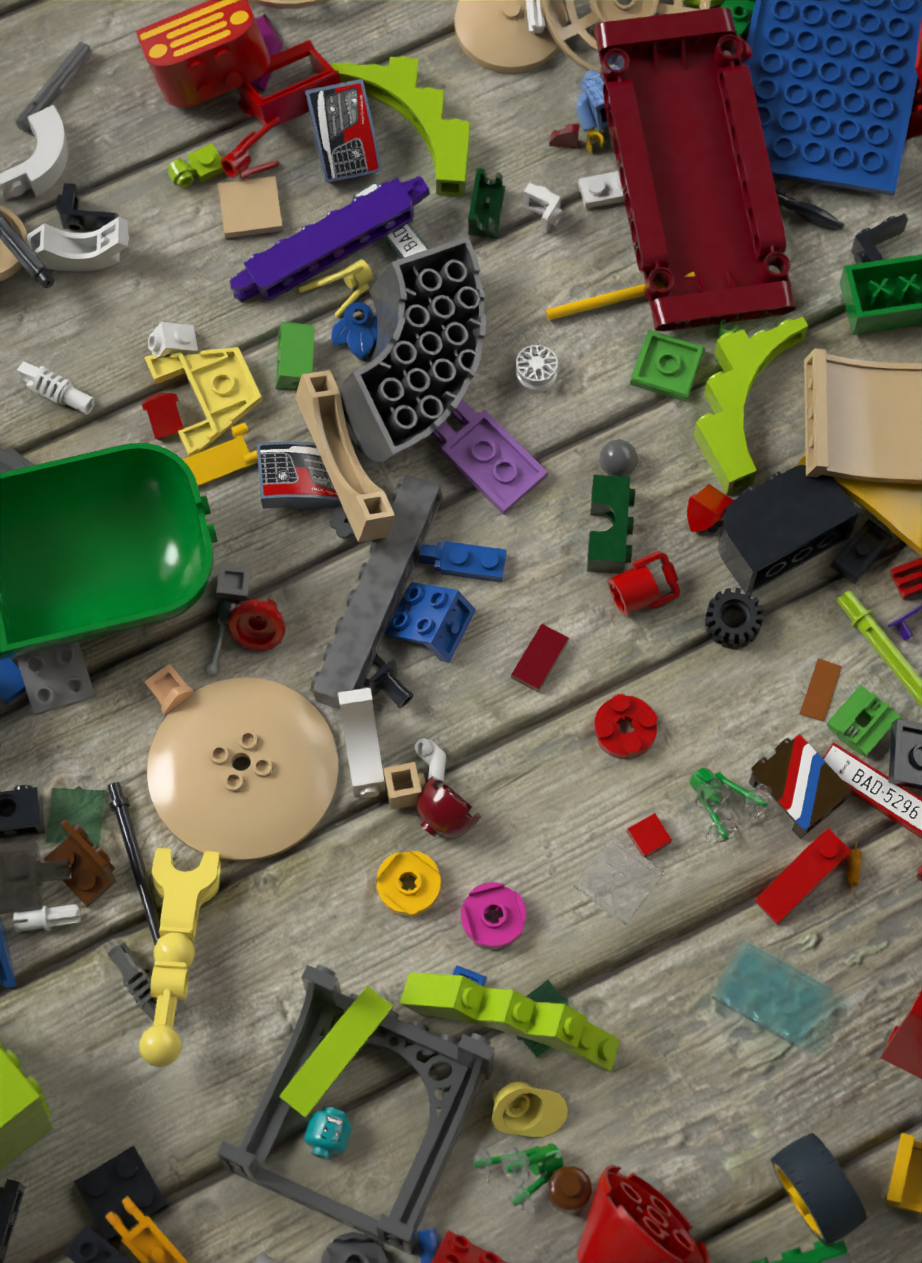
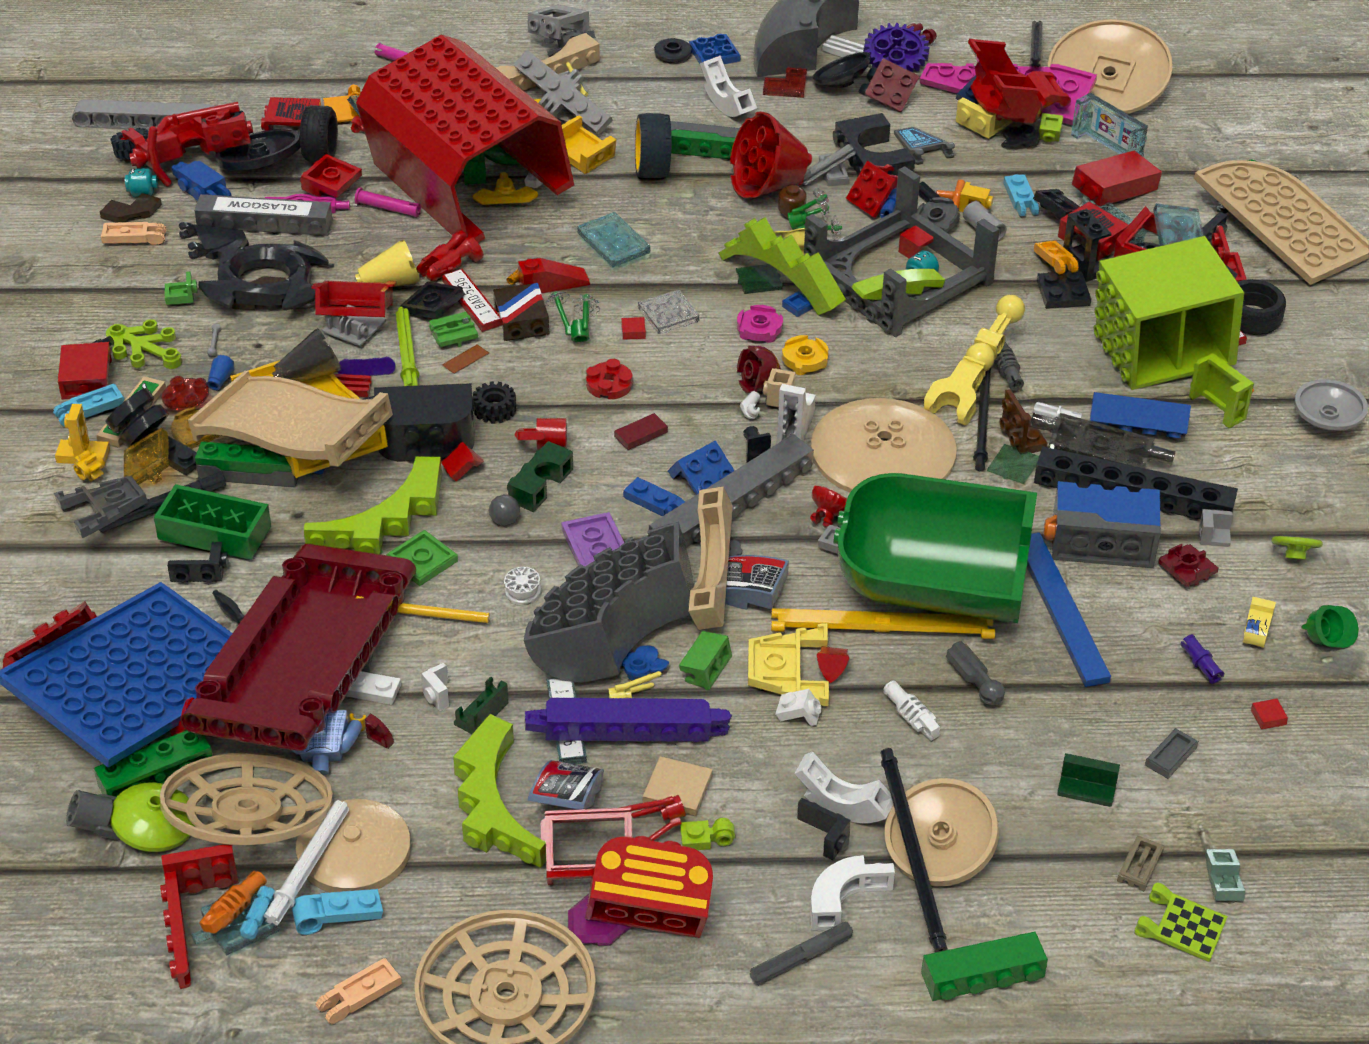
camera: 155 degrees left, 25 degrees down
none -> red panel [898,225,934,259]

